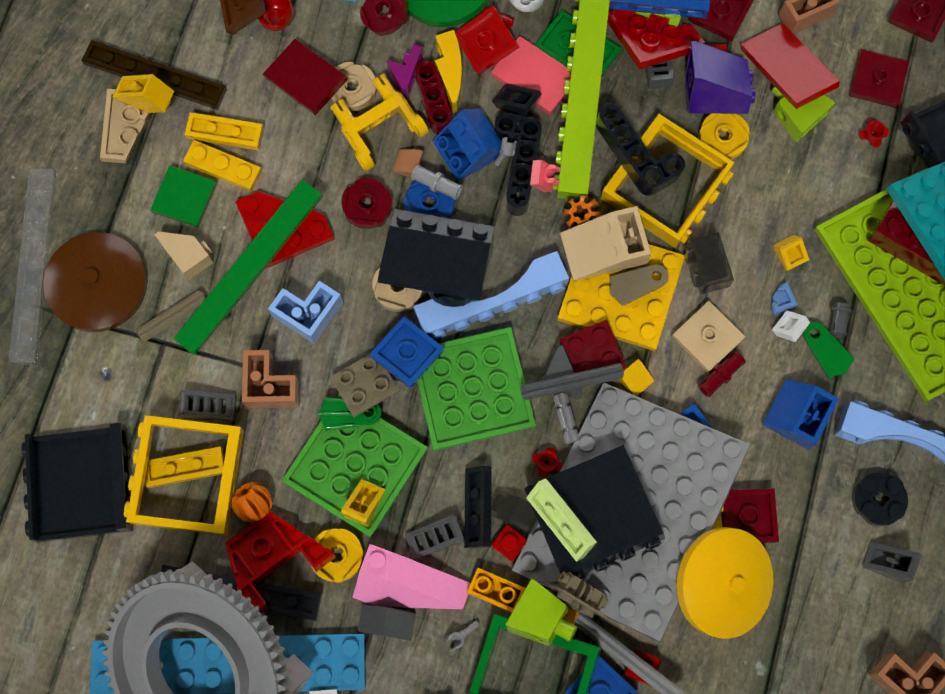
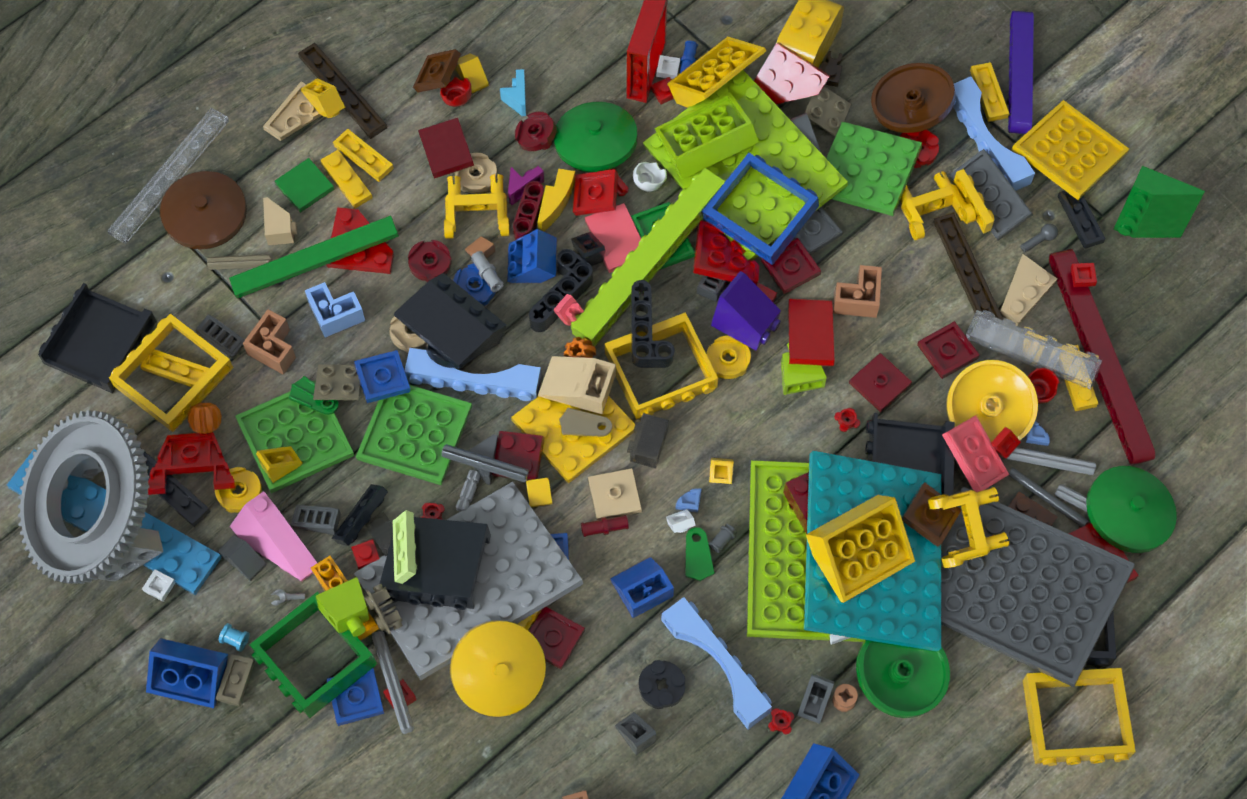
camera: 30 degrees right, 10 degrees down
light grey hand [494,137,517,166] -> none

